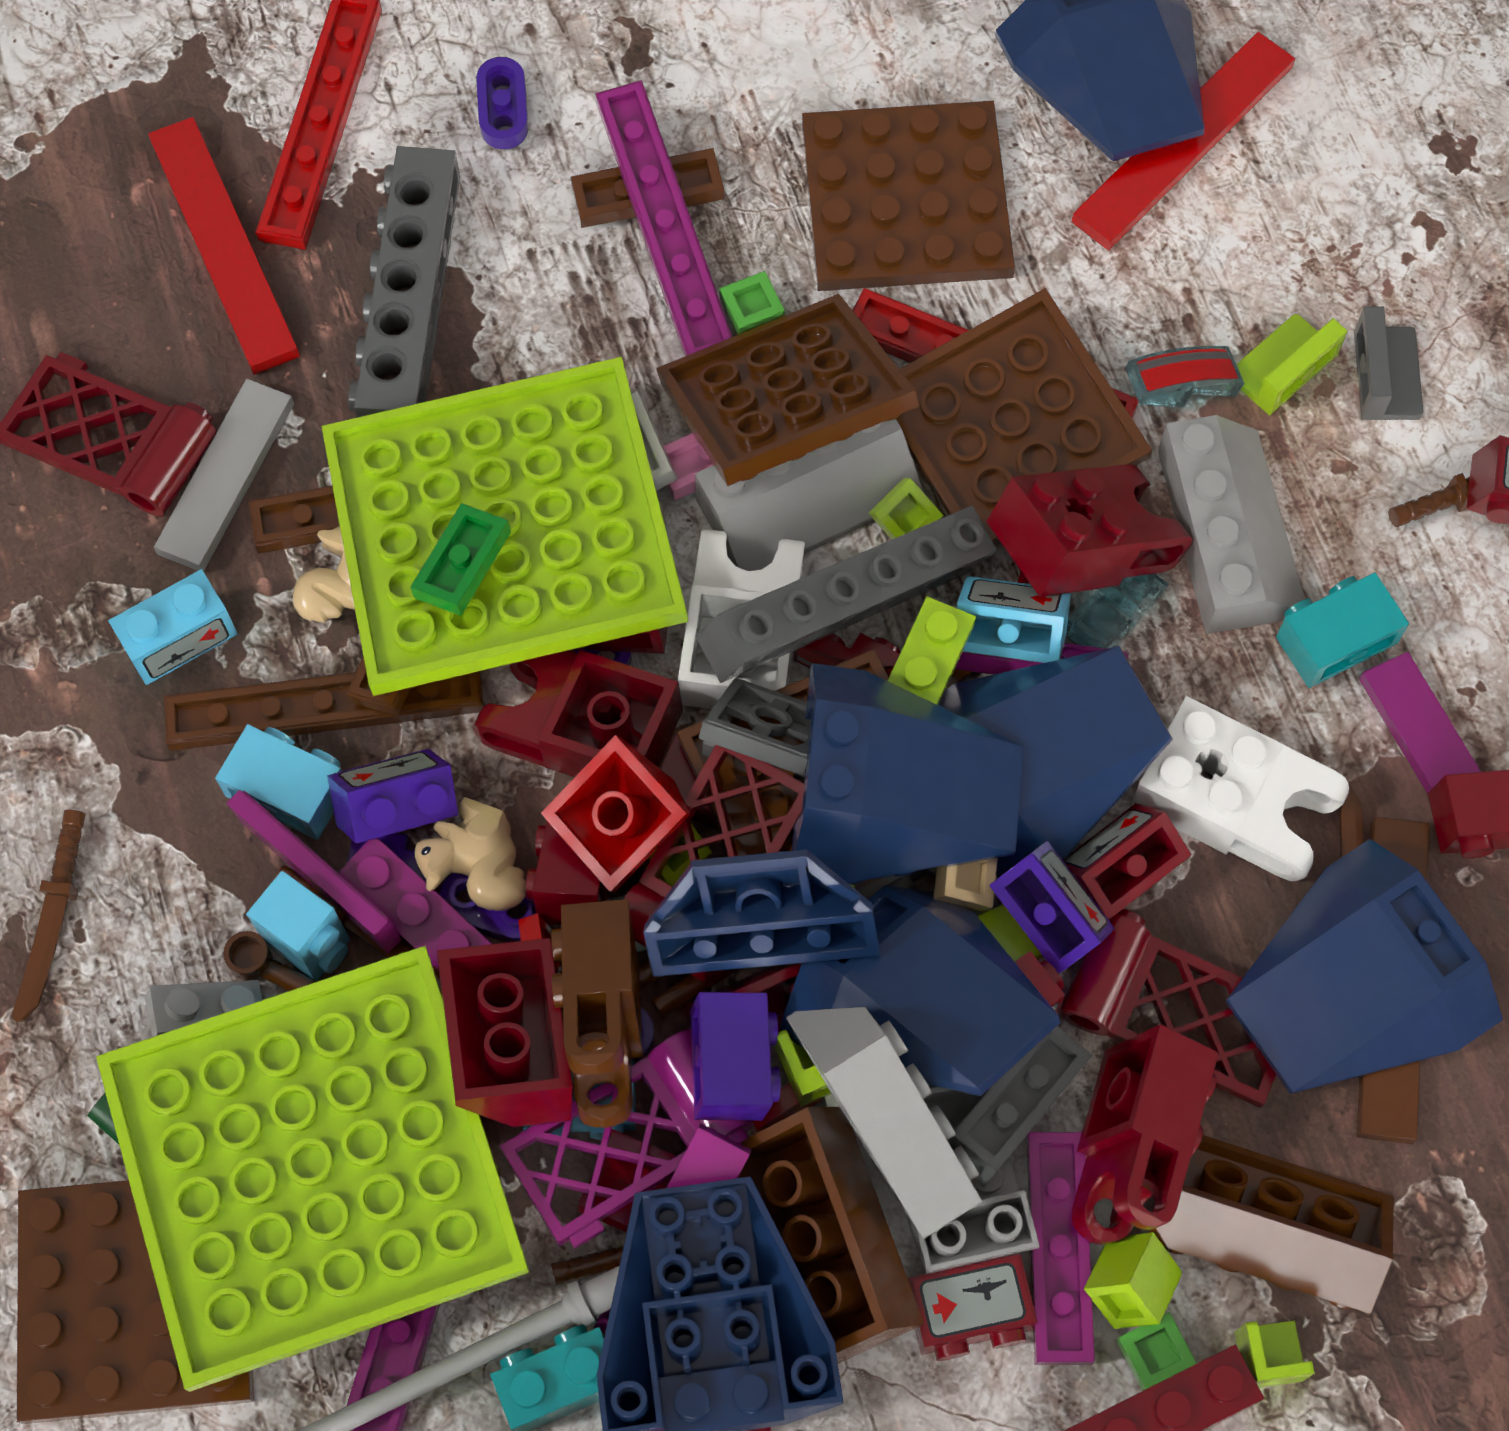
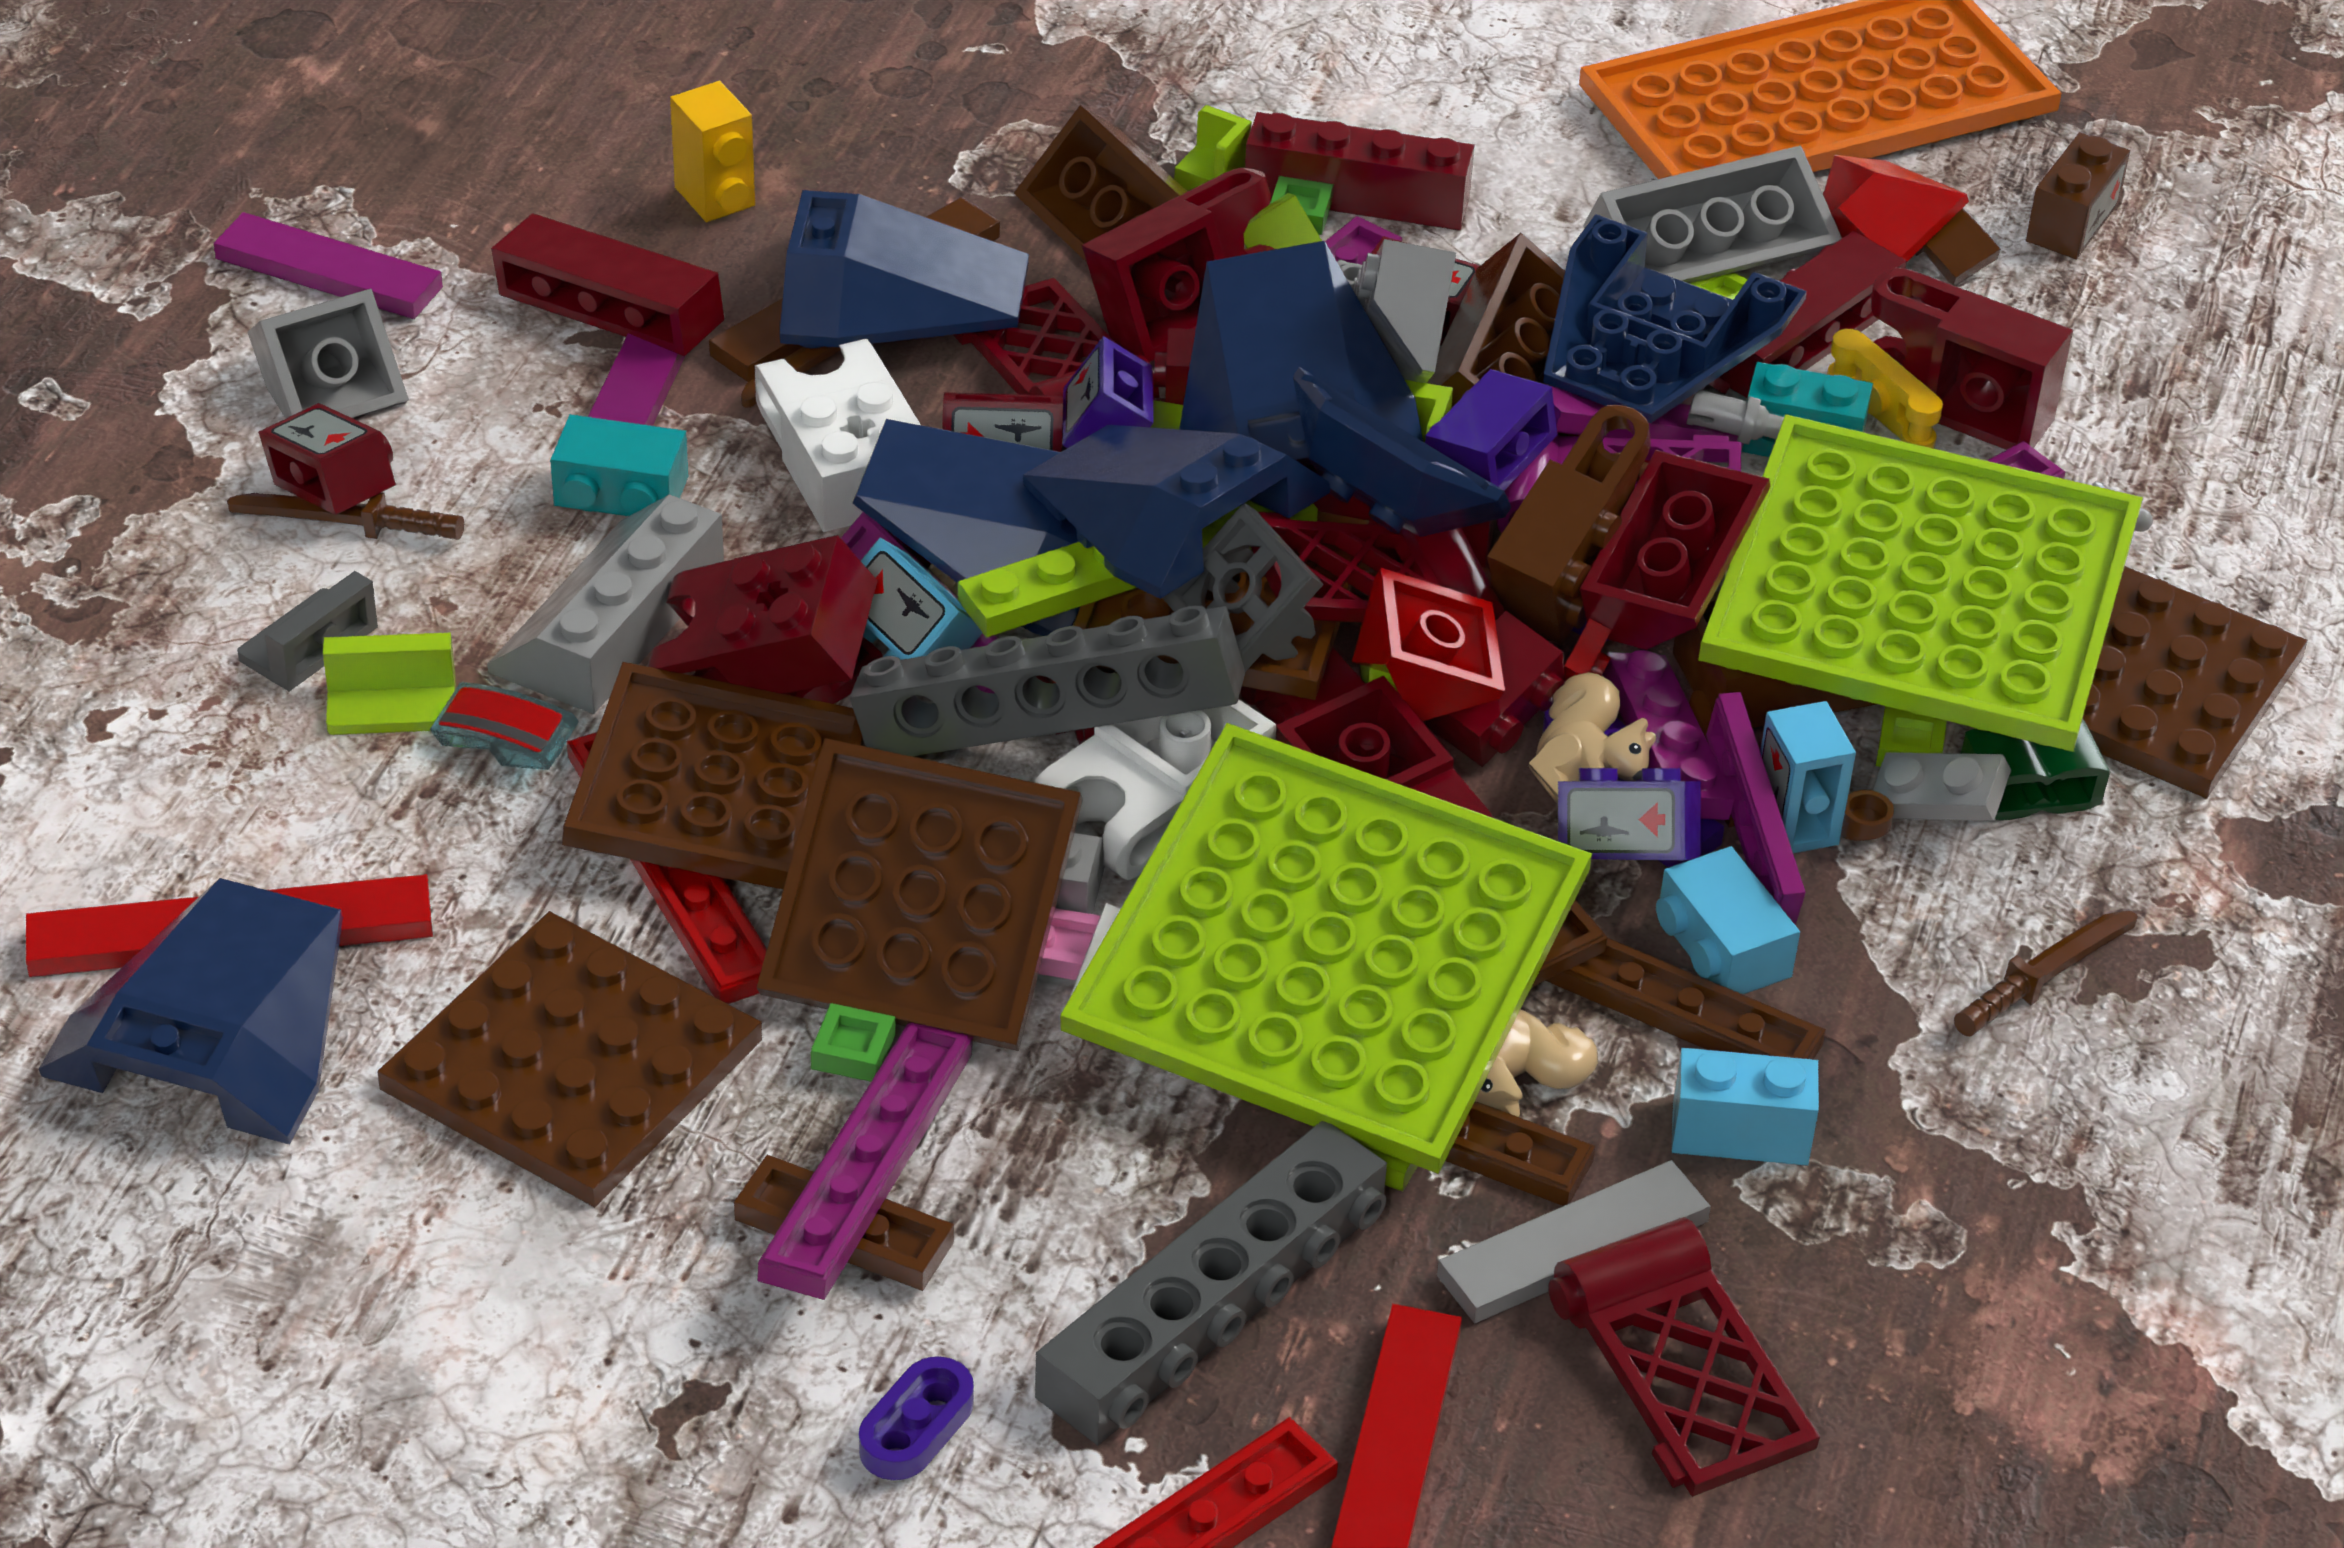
camera: 145 degrees left, 25 degrees down
green plate [410,503,511,616] -> none

